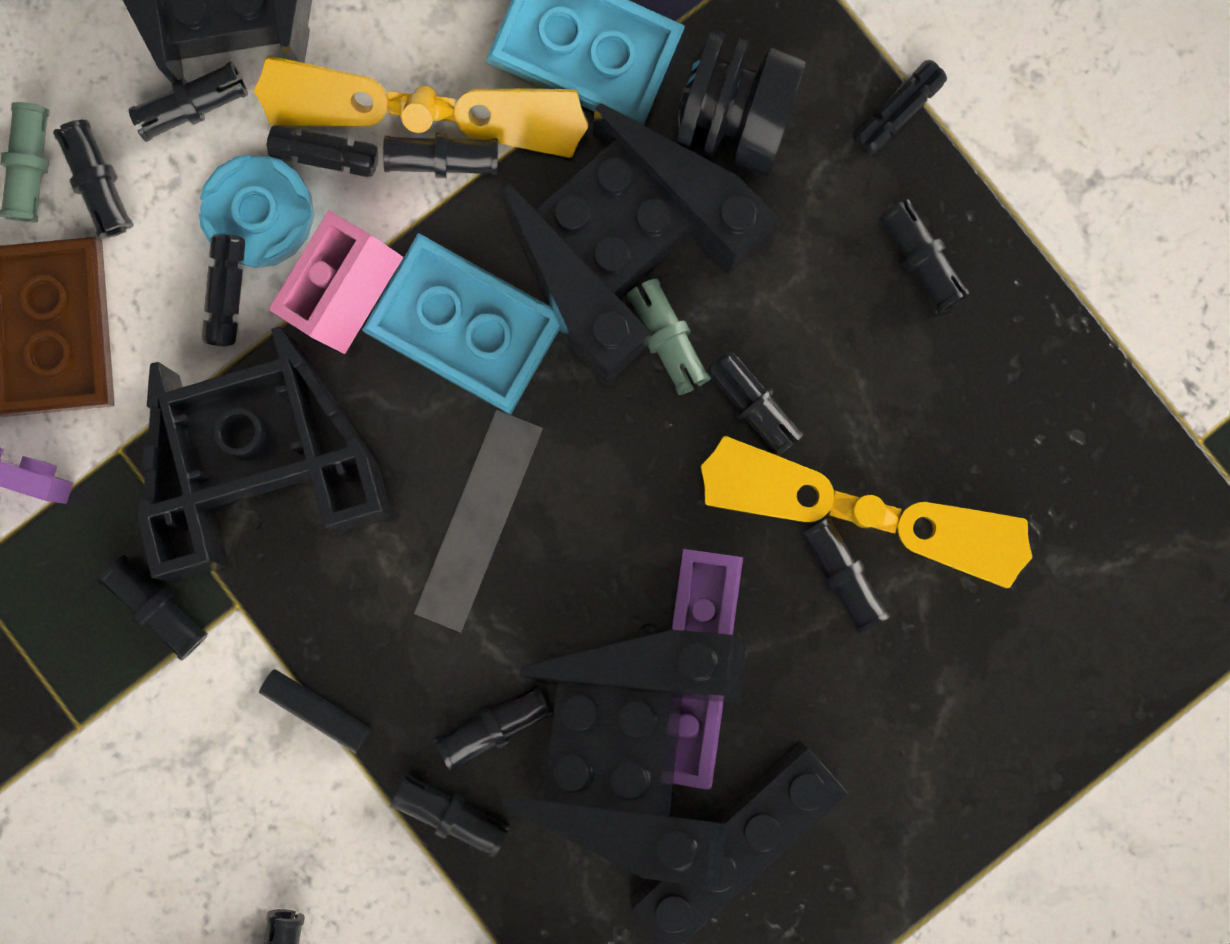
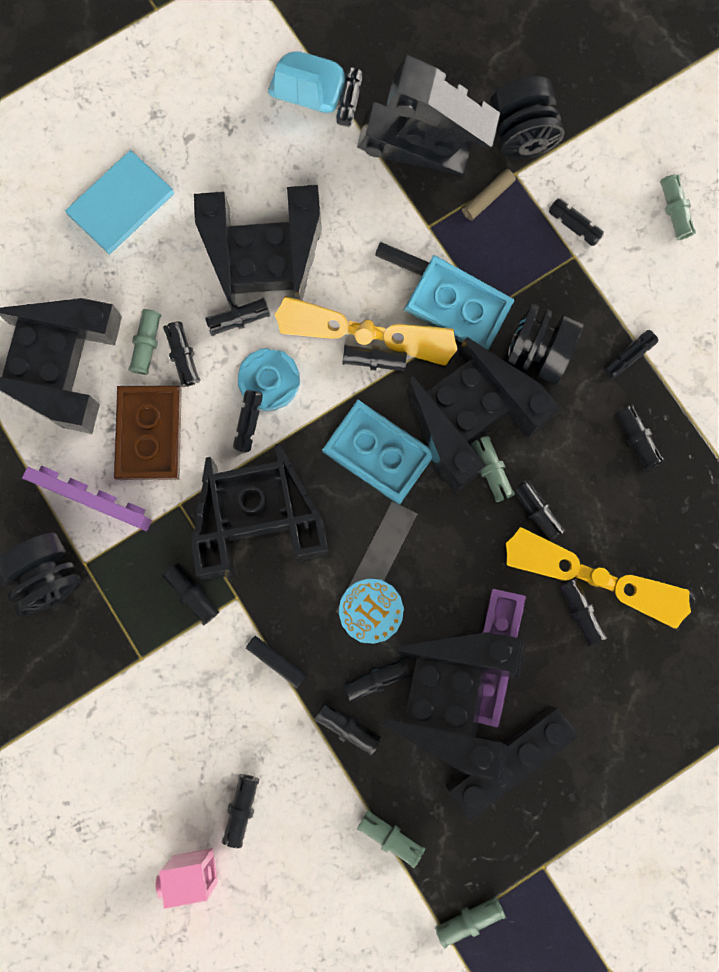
camera: 10 degrees right, 5 degrees down
black axle [266,125,379,177] -> none
bright pink brick [268,210,403,354] -> none
none -> medium azure tile [339,578,404,644]

